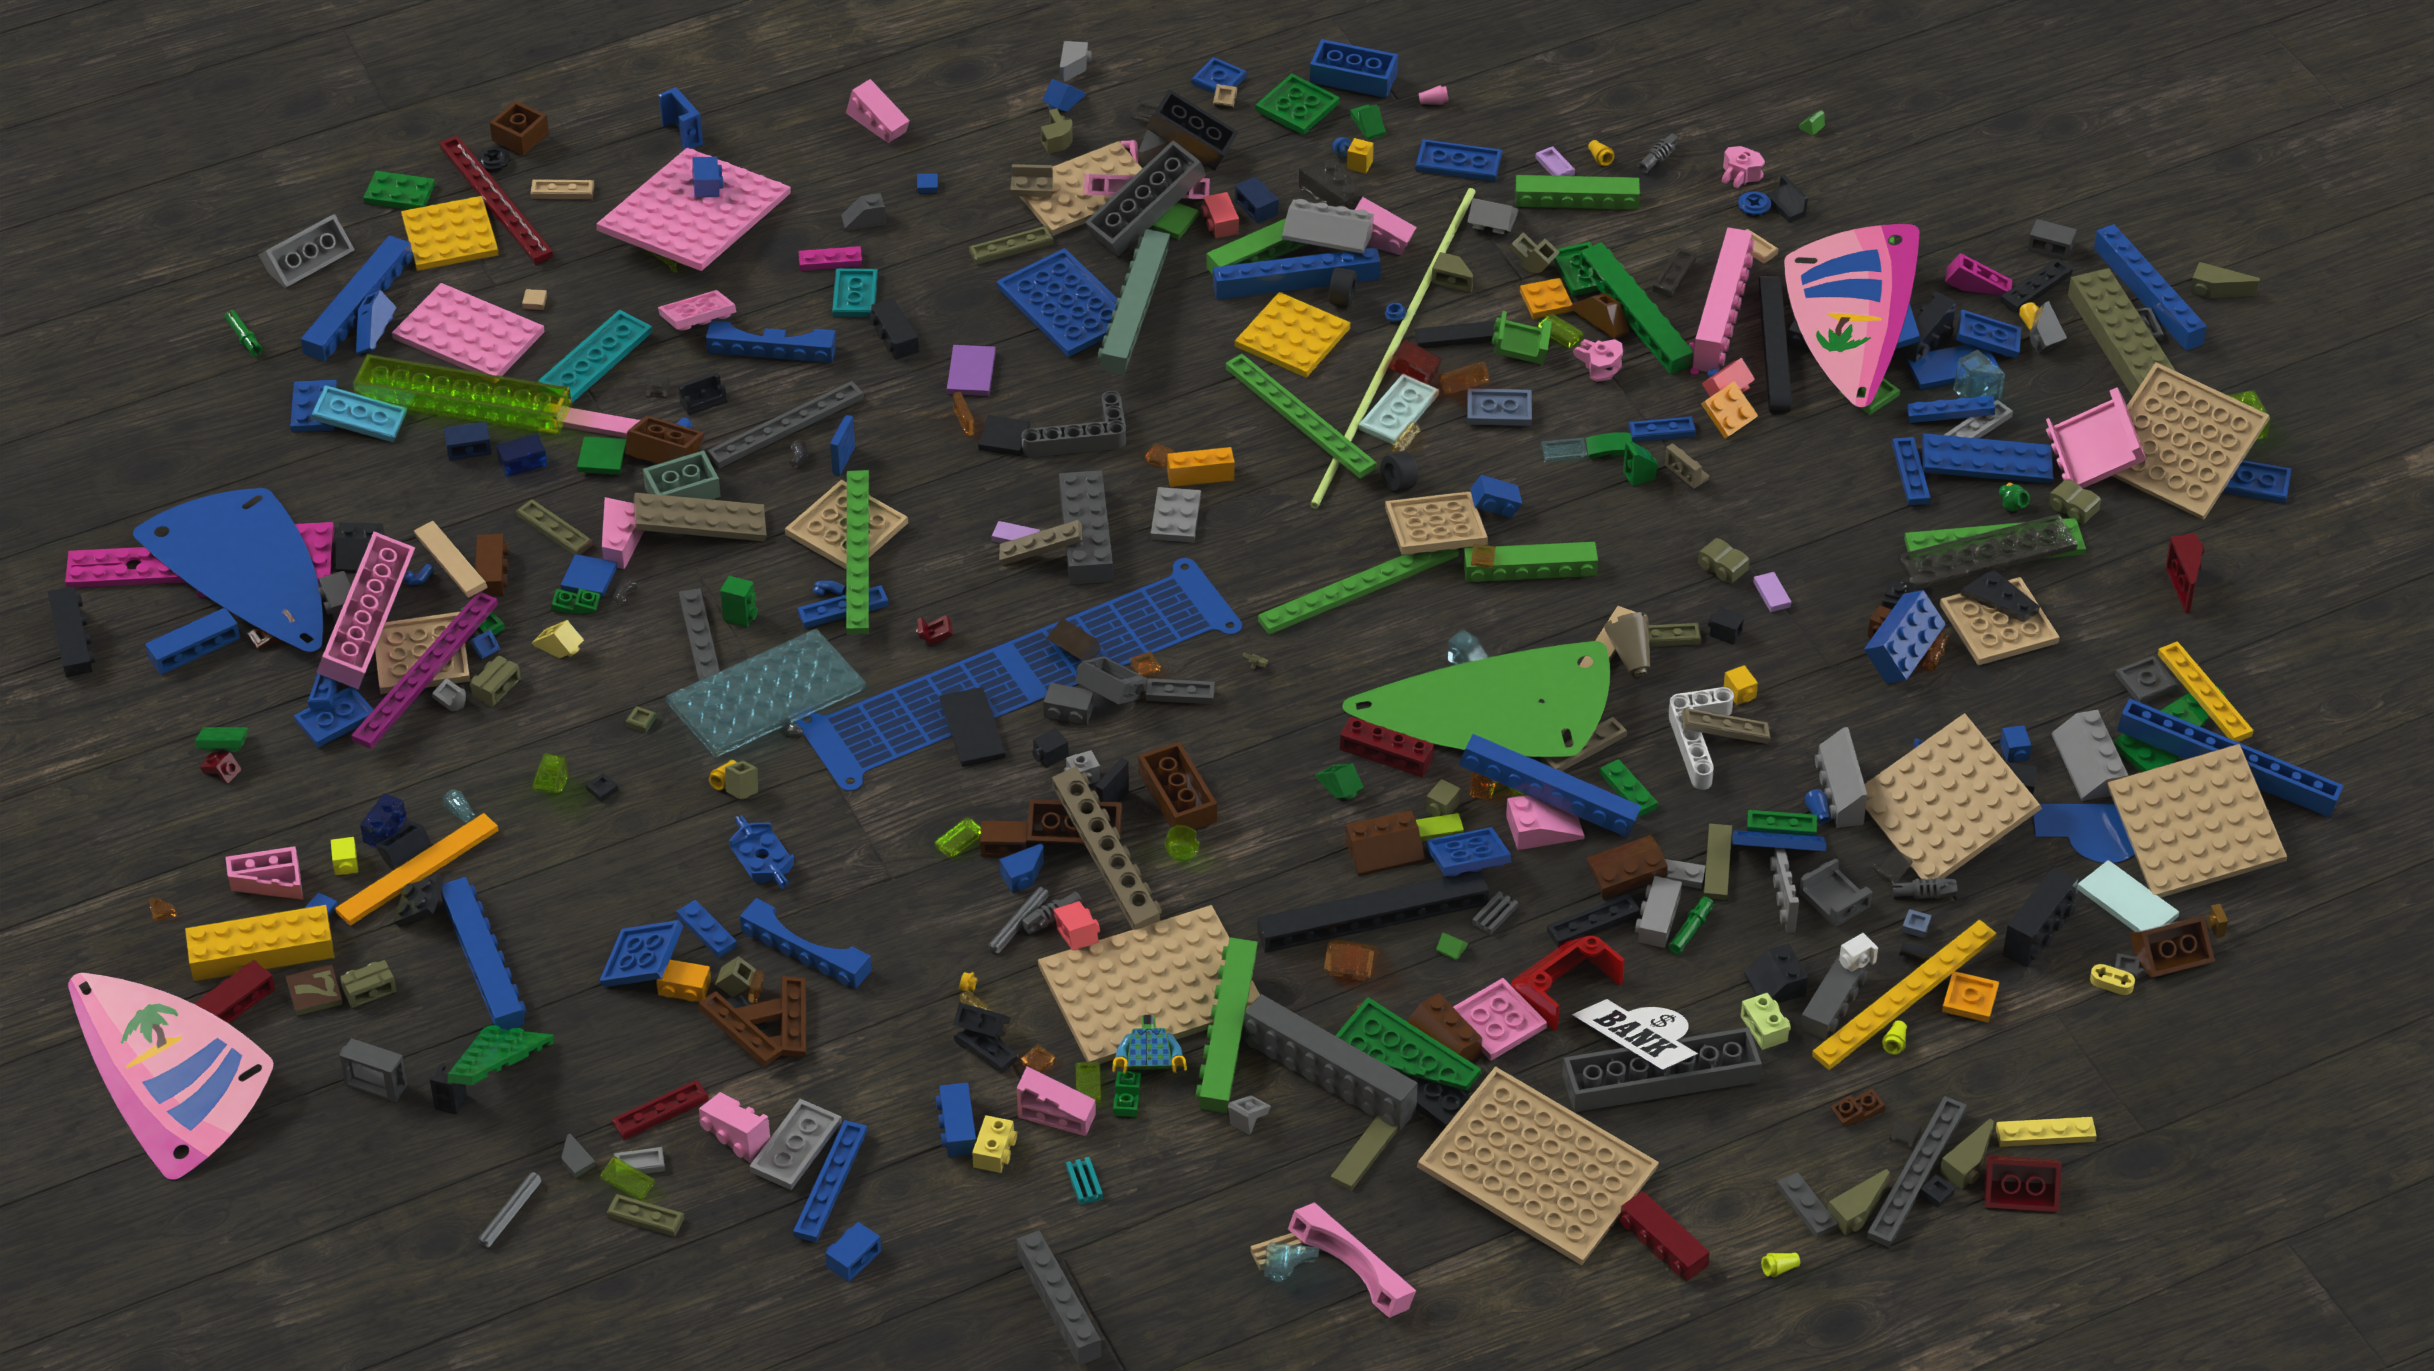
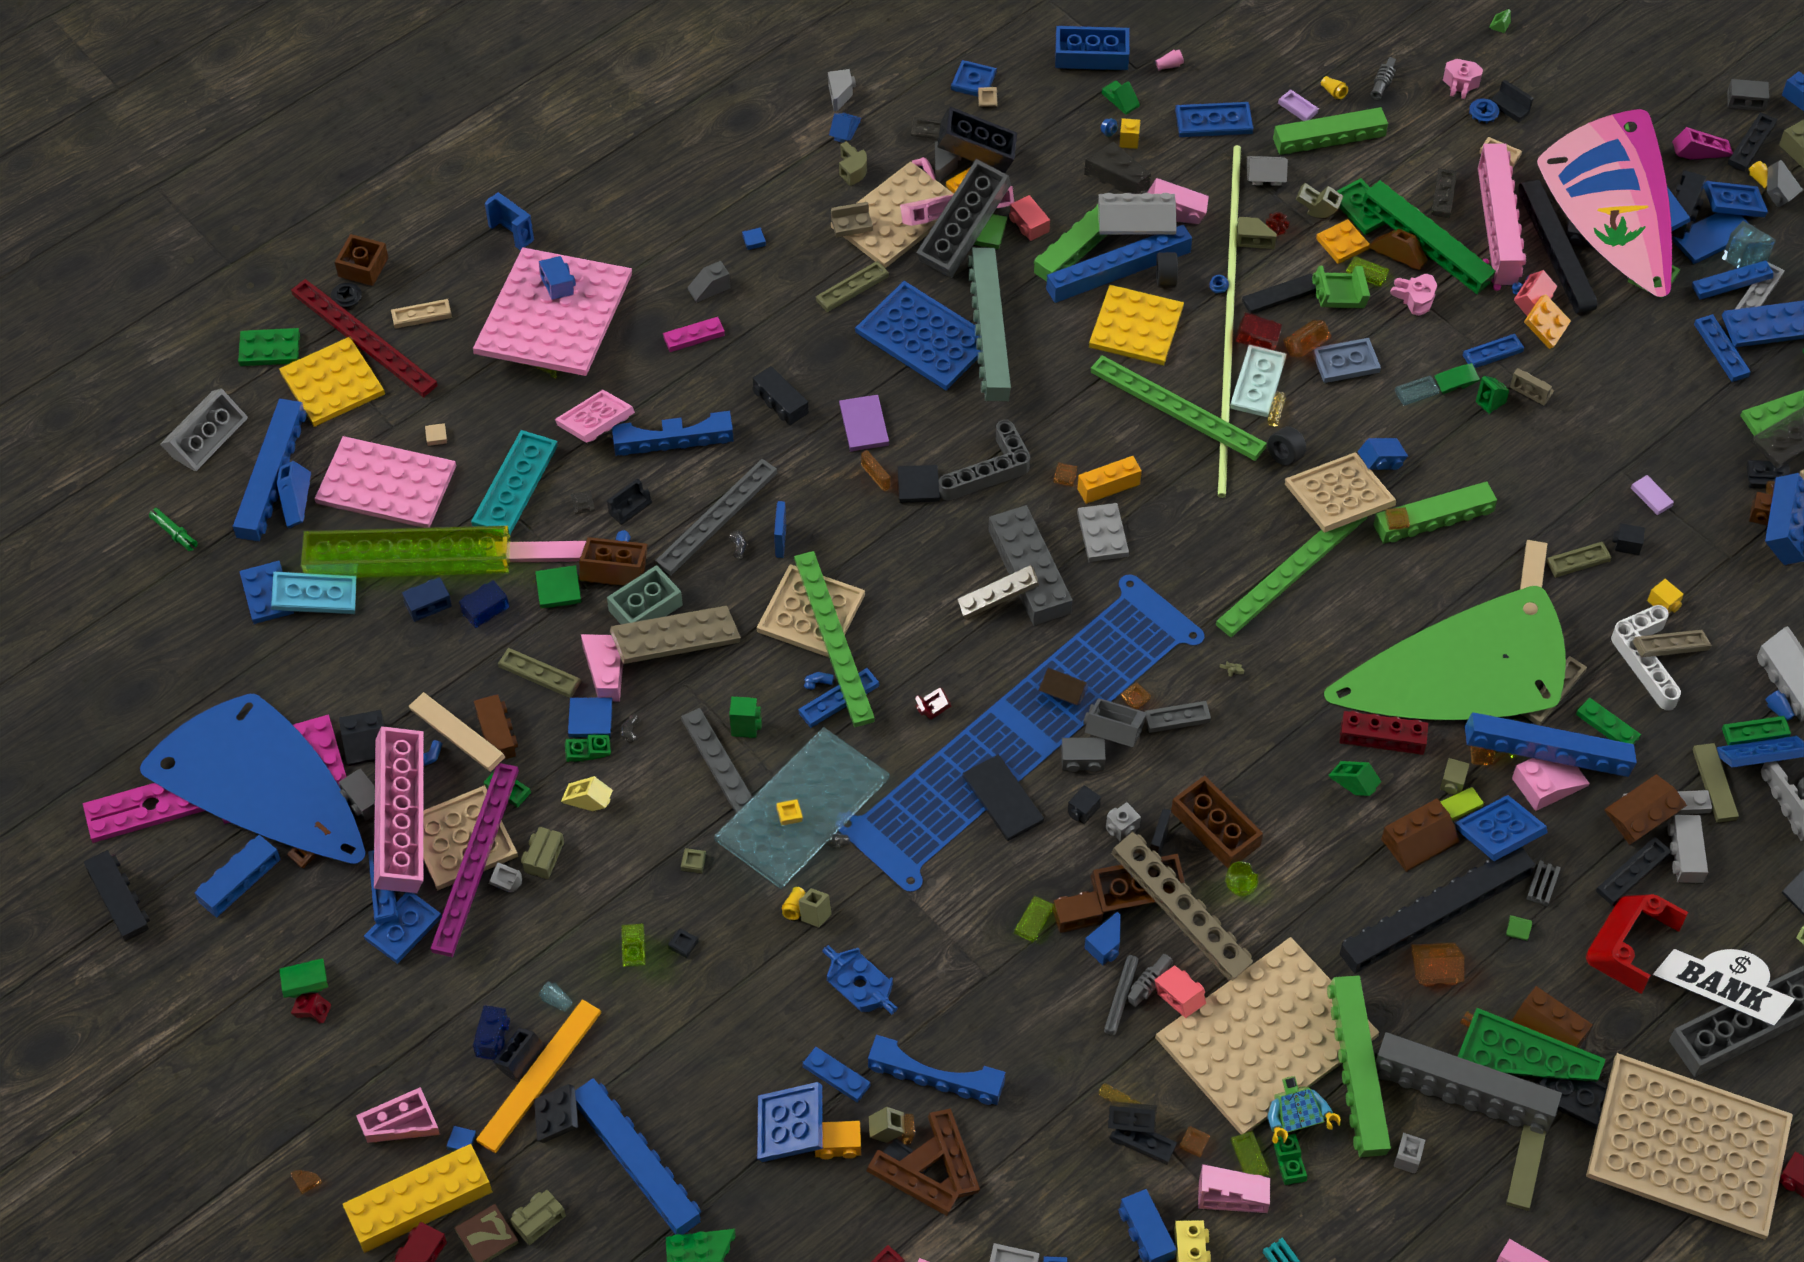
camera: 15 degrees left, 10 degrees up
neon yellow brick [331,837,358,876] -> none
blue tile [470,629,501,660] -> none
teal tile [832,269,878,317] -> none
bright pink wedge [846,79,910,143] -> none
yellow plate [959,972,977,995] -> none
lavender tile [992,521,1040,543] -> none
dark blue brick [1235,176,1279,224] -> none
green plate [1255,74,1340,135] -> none
clear light blue arch [1447,629,1490,665] -> none
bright pink plate [1453,978,1547,1061] -> none
dark tan cone [1604,612,1650,677] -> none
green pin [1668,897,1714,955] -> none
olive brick [1698,538,1749,584] -> none
none -> yellow plate [776,799,803,826]
none -> clear red gear [1265,212,1290,235]

